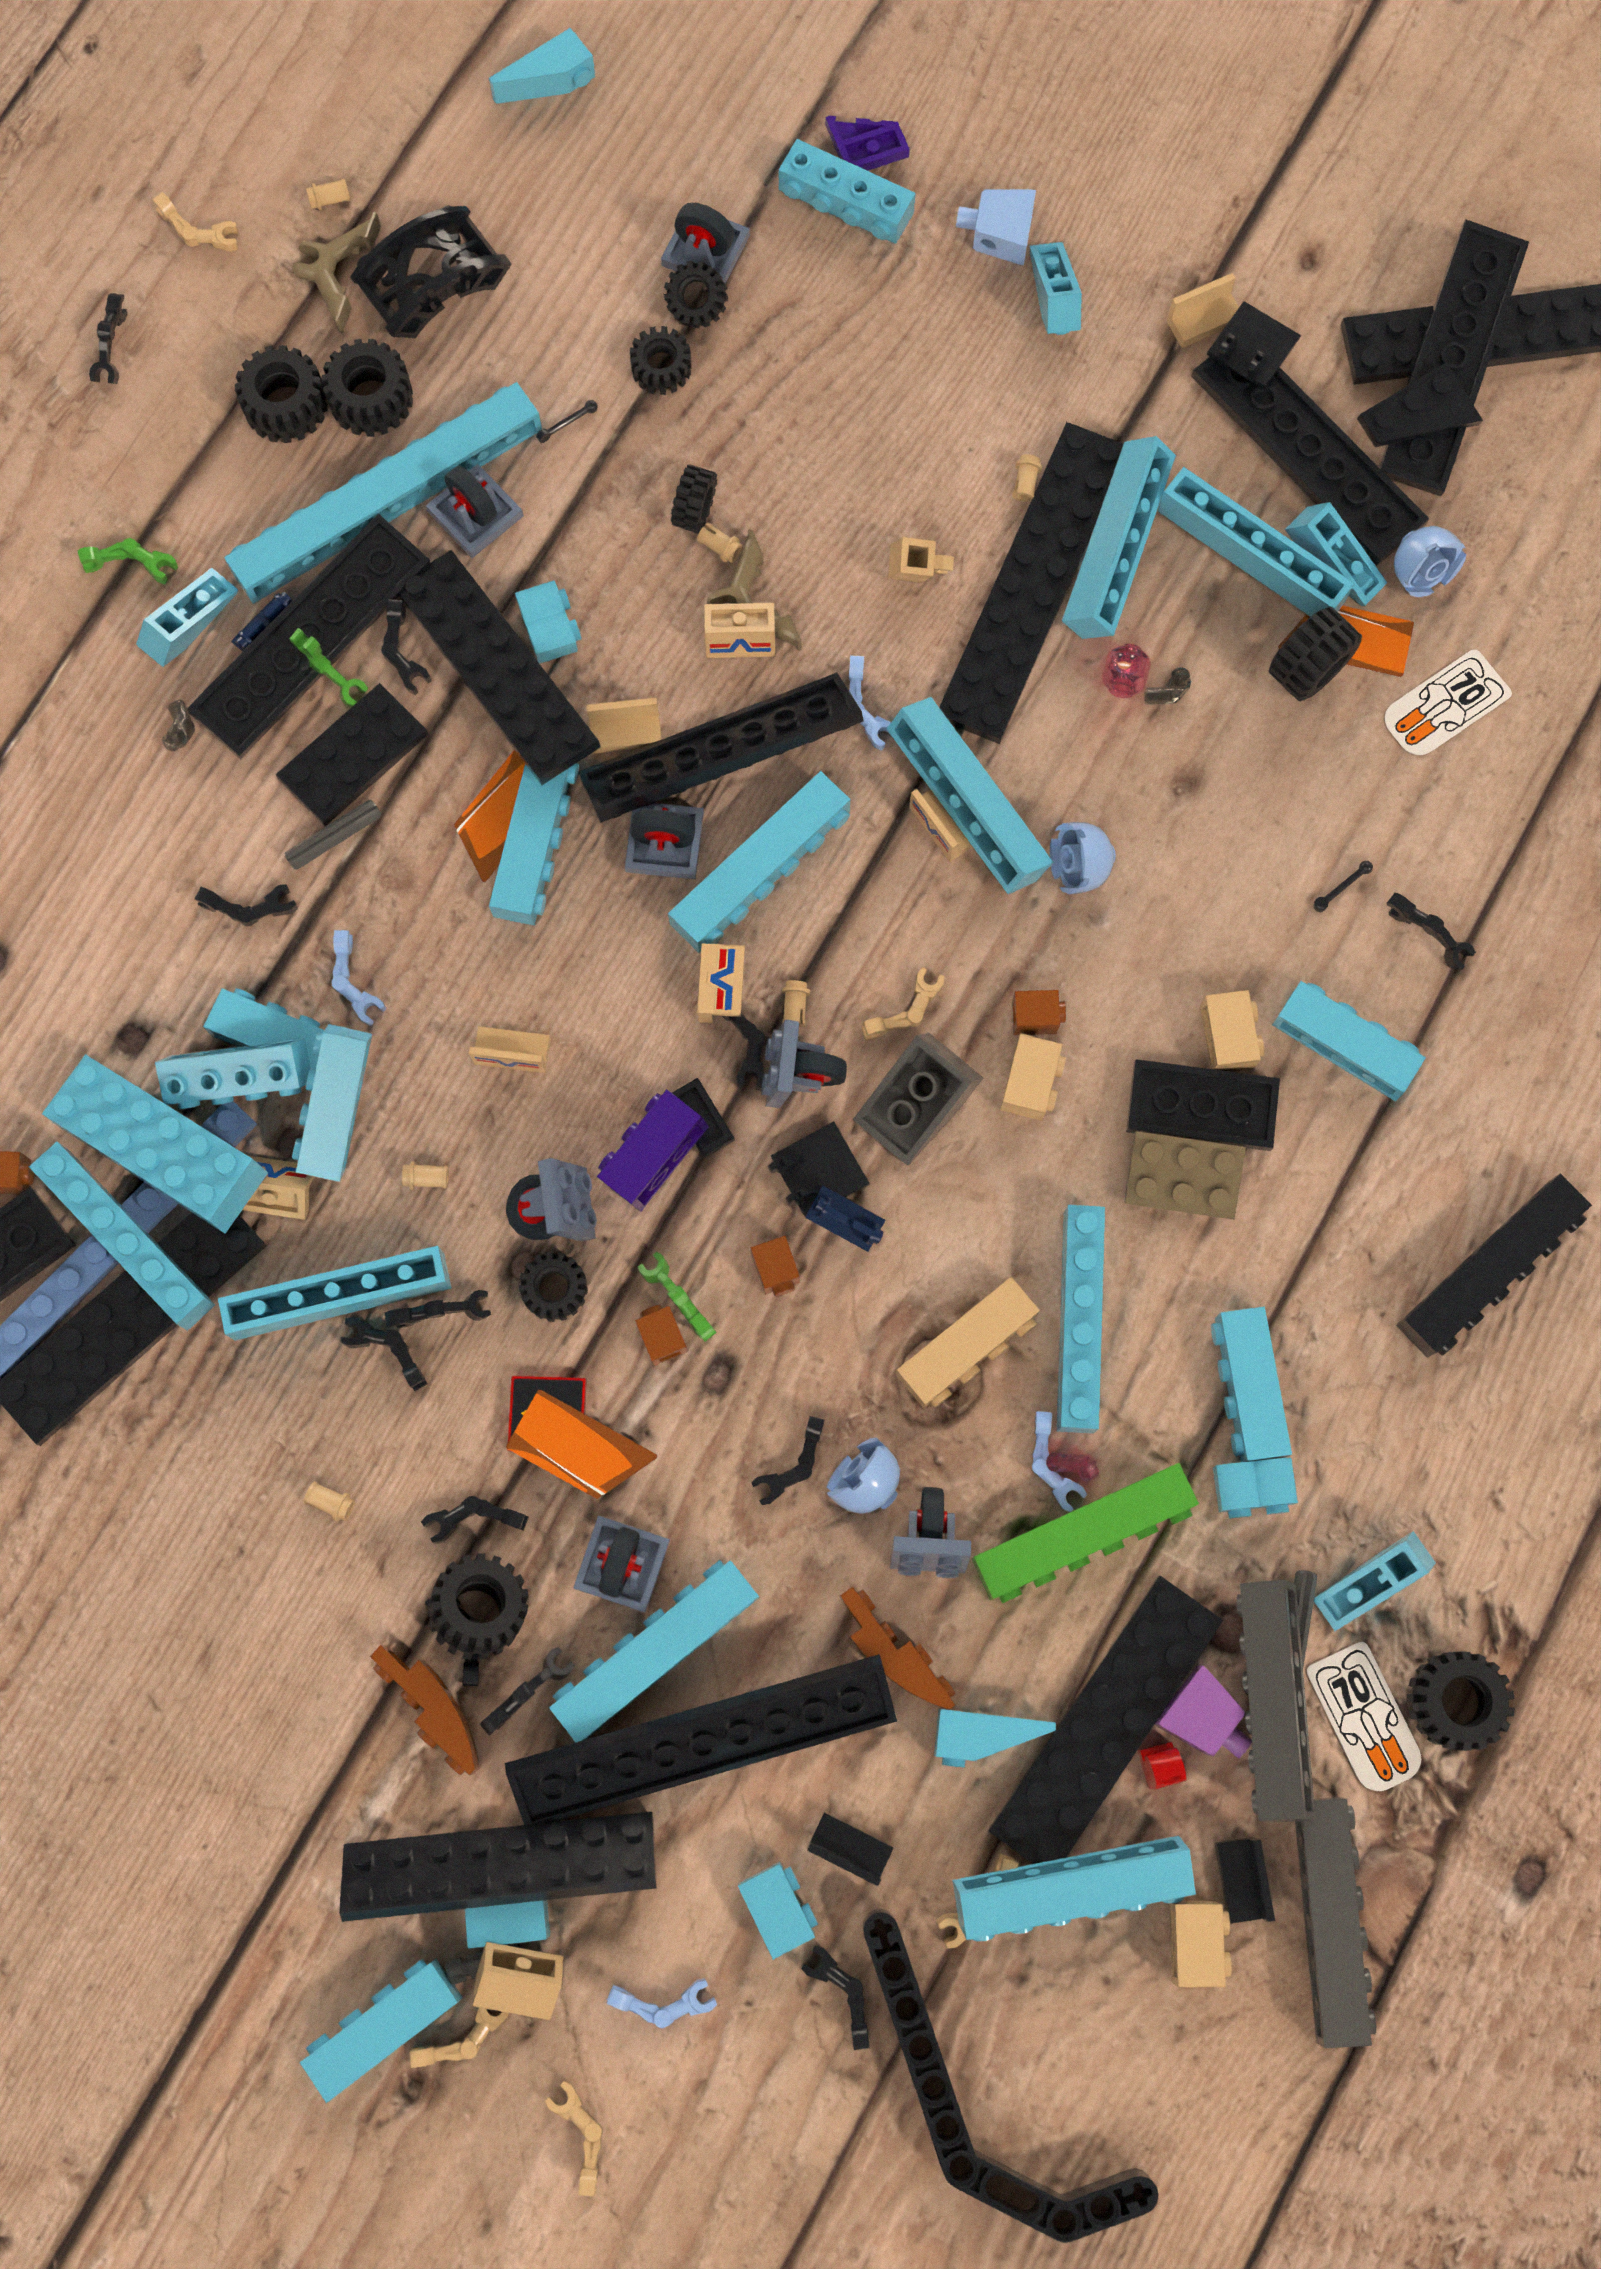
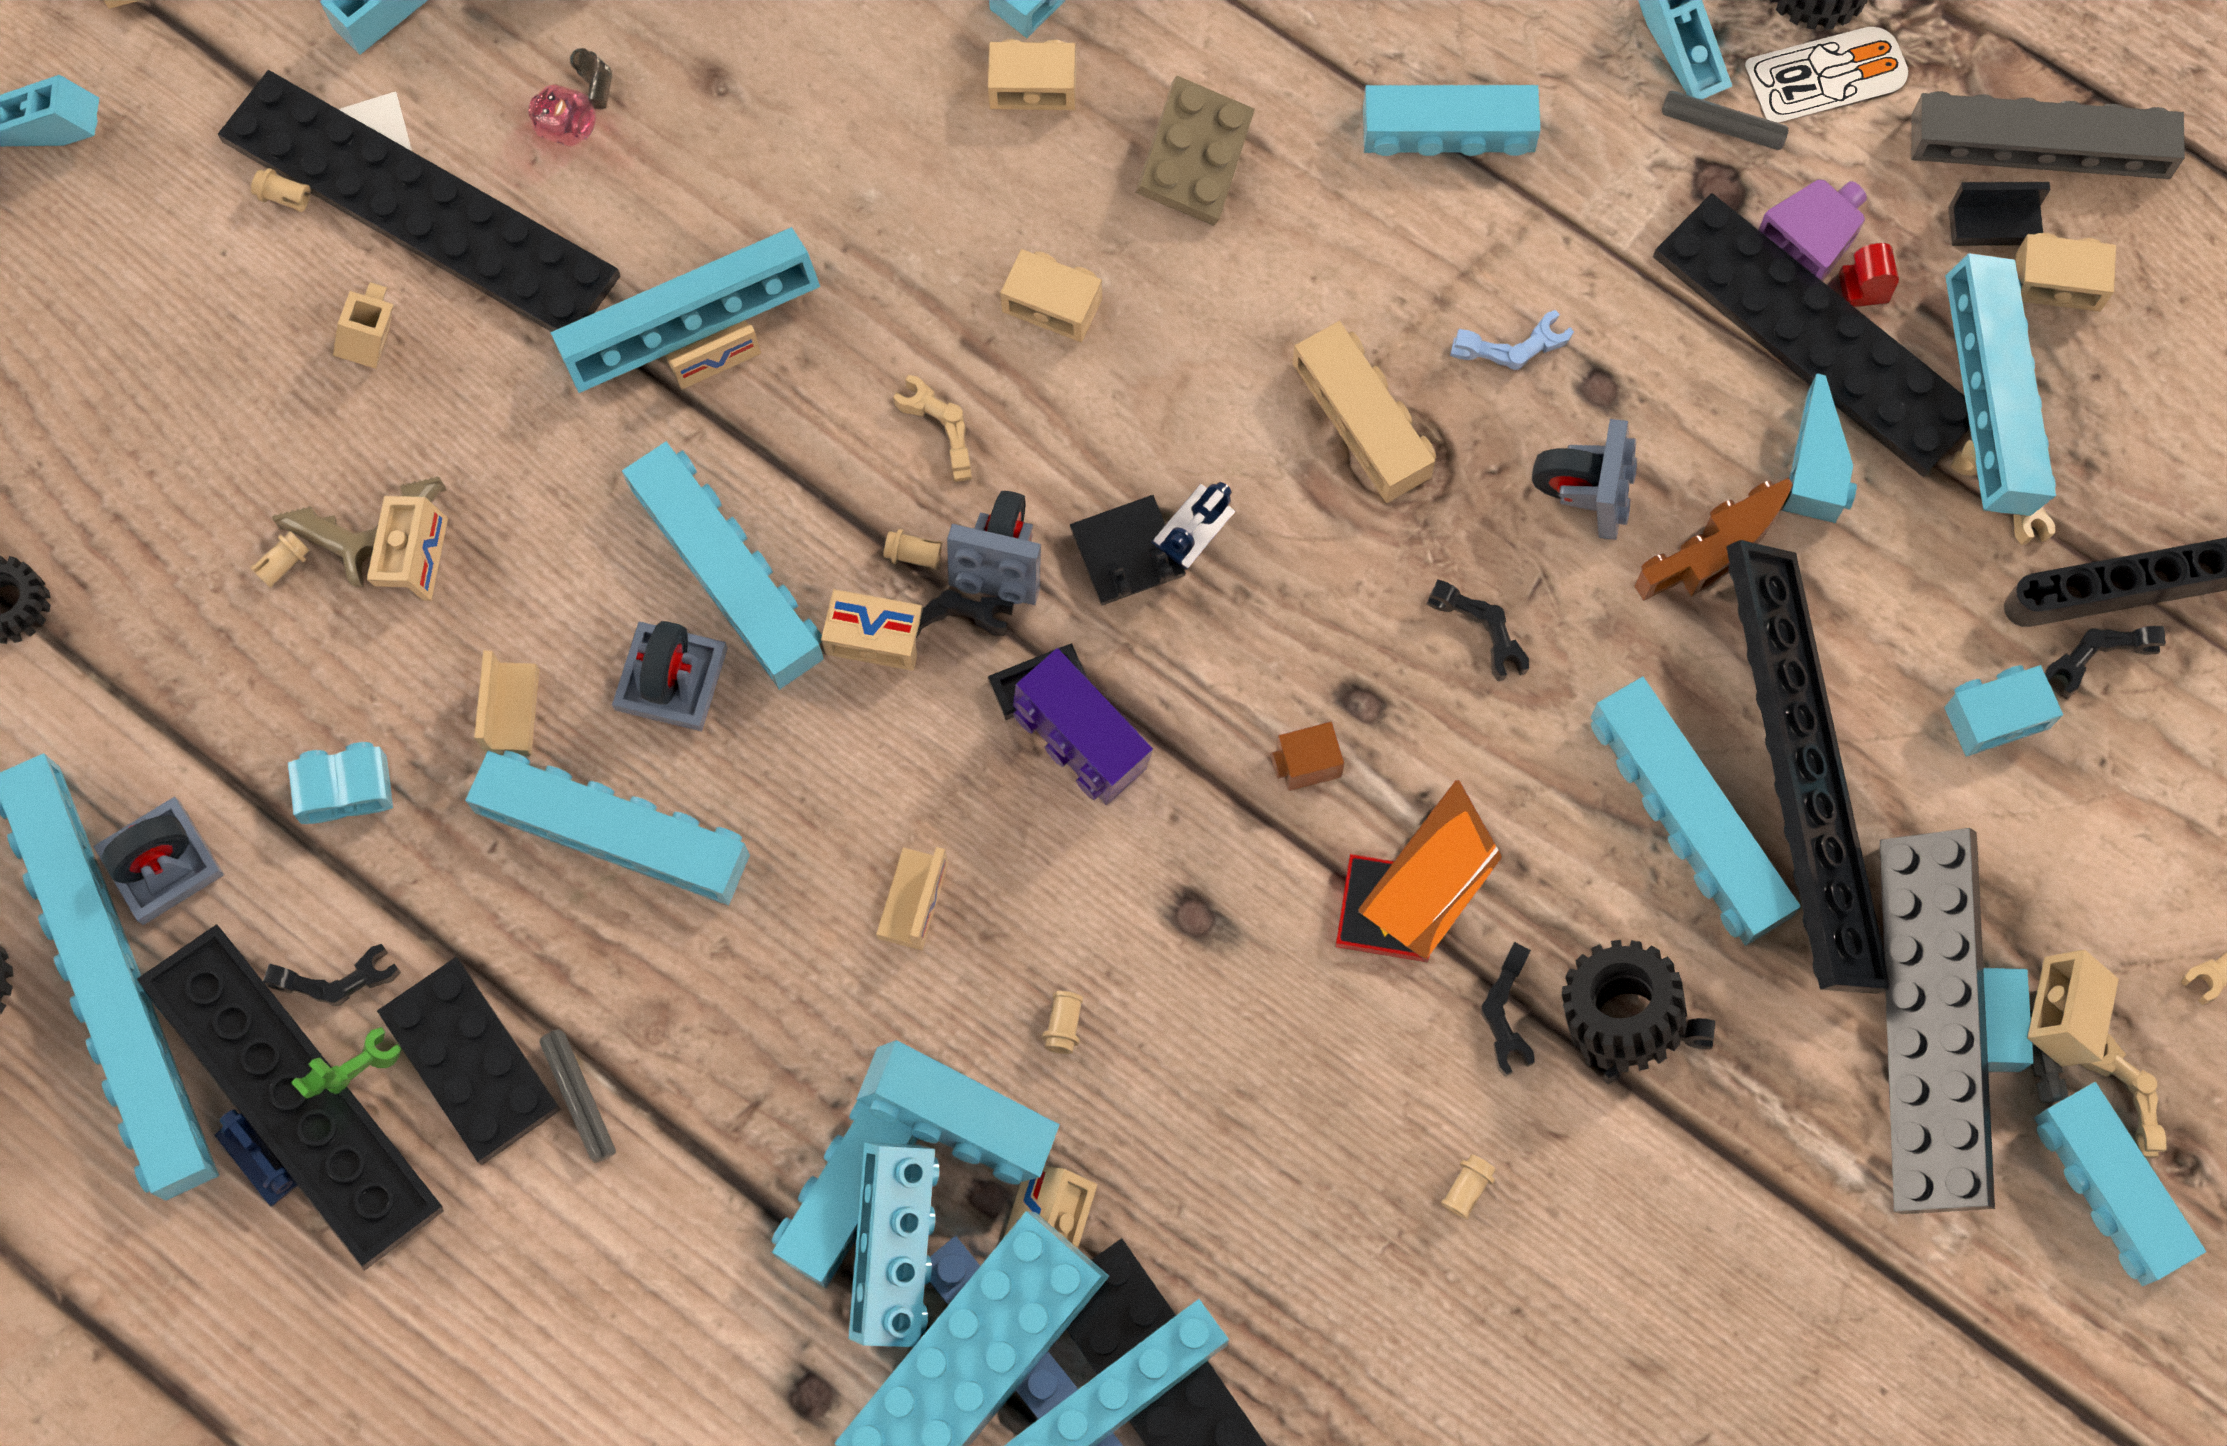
camera: 80 degrees left, 5 degrees down
bright green piece [77,538,178,584] -> none
medium azure slope [136,568,238,667] -> none
clear smoke arm [162,700,195,752] -> none
black piece [195,884,298,927] -> none
medium azure brick [218,1246,452,1341] -> none
light blue piece [332,930,387,1026] -> none
black piece [340,1317,428,1391] -> none
dark orange slope [370,1645,480,1775] -> none
black piece [384,1290,491,1329] -> none
black plate [399,550,601,785] -> none
orange sticker [454,750,525,882] -> none
black piece [480,1647,575,1736] -> none
sand blue plate [506,1158,597,1242] -> none
black tyre [519,1252,588,1322] -> none
black hinge [536,400,598,443] -> none
sand blue plate [573,1515,670,1613] -> none
black plate [578,672,864,823] -> none
light blue piece [607,1978,717,2028] -> none
bright green piece [638,1252,716,1342] -> none
black tyre [671,464,717,533] -> none
dark orange brick [750,1236,800,1297] -> none
black panel [807,1812,894,1886] -> none
light blue cylinder [827,1438,900,1514] -> none
light blue piece [849,656,891,751] -> none
dark grey slope [853,1033,984,1166] -> none
bright green brick [972,1463,1199,1604] -> none
dark orange brick [1012,990,1066,1035] -> none
clear pink arm [1046,1452,1099,1482] -> none
light blue cylinder [1049,822,1116,895] -> none
medium azure brick [1056,1205,1105,1434] -> none
medium azure brick [1062,436,1176,639] -> none
black plate [1126,1059,1280,1151] -> none
medium azure brick [1213,1457,1298,1519] -> none
dark grey brick [1236,1579,1316,1823] -> none

